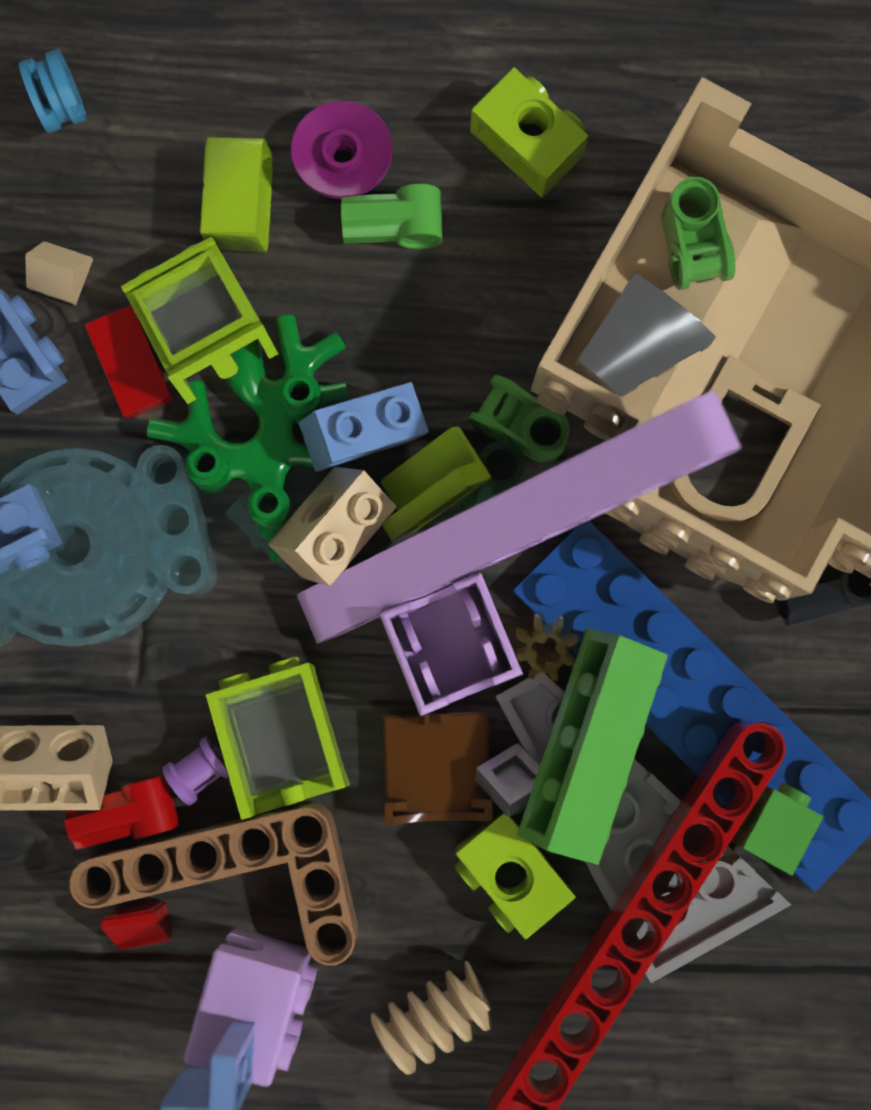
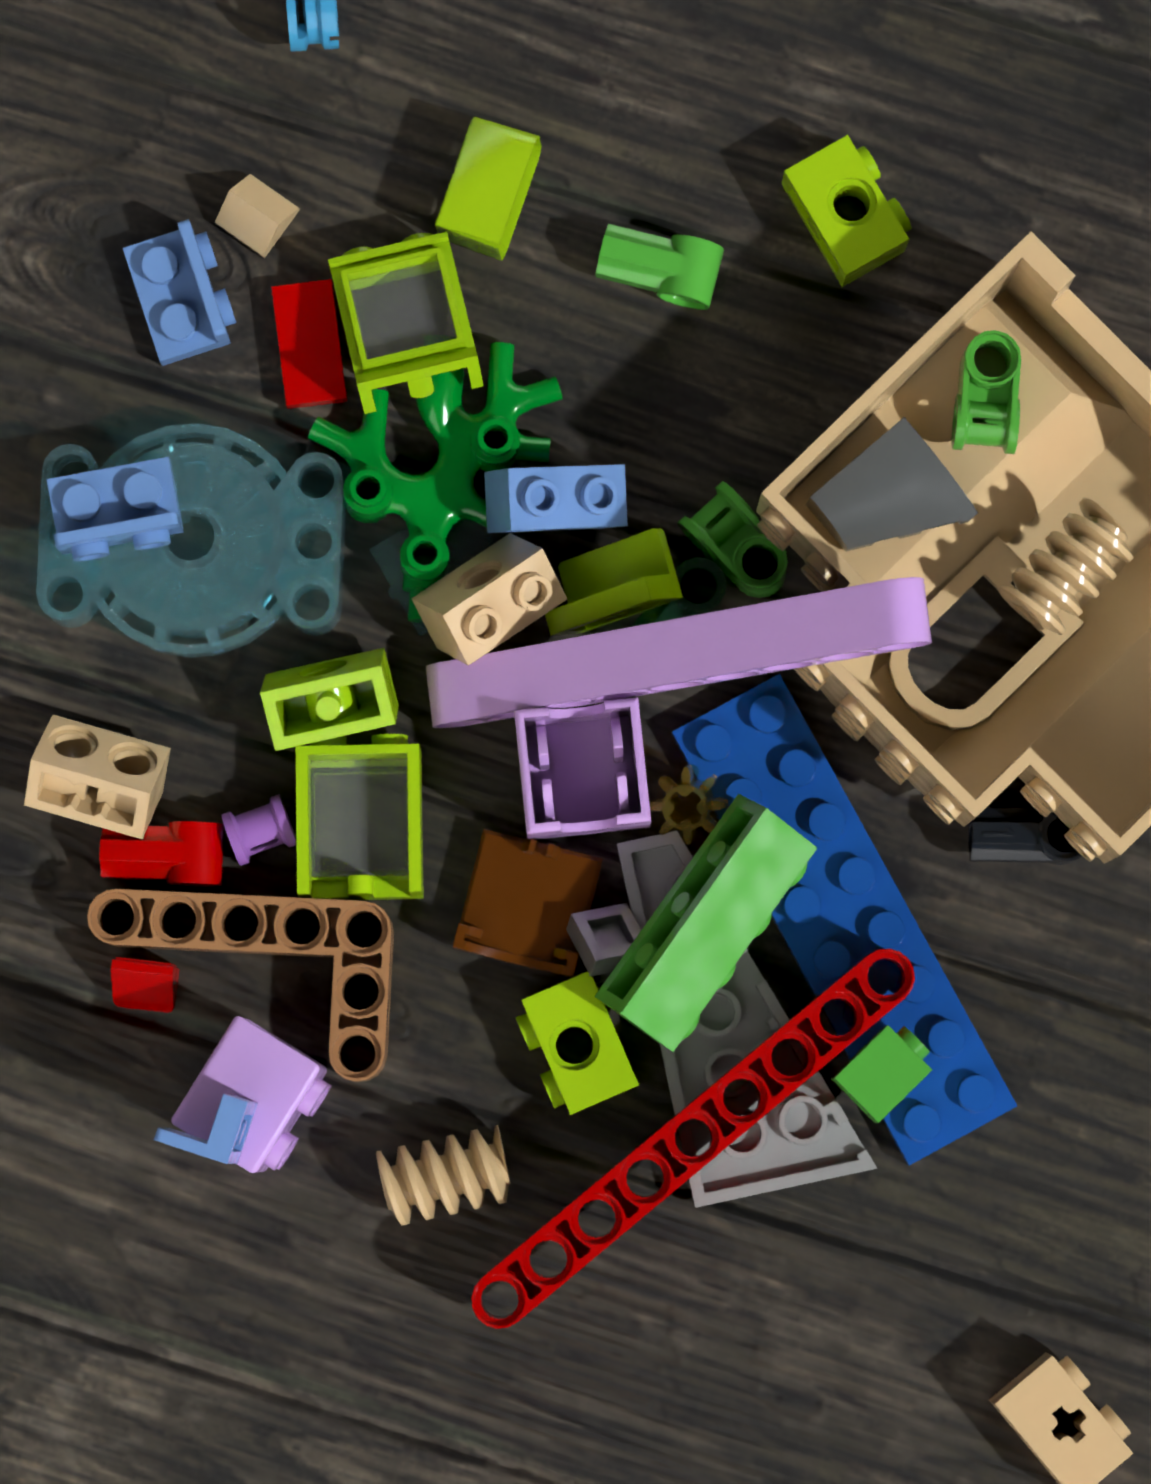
camera: 15 degrees right, 0 degrees up
magenta dish [291,101,393,199] -> none
none -> lime brick [260,648,399,751]
none -> tan piece [998,497,1134,635]

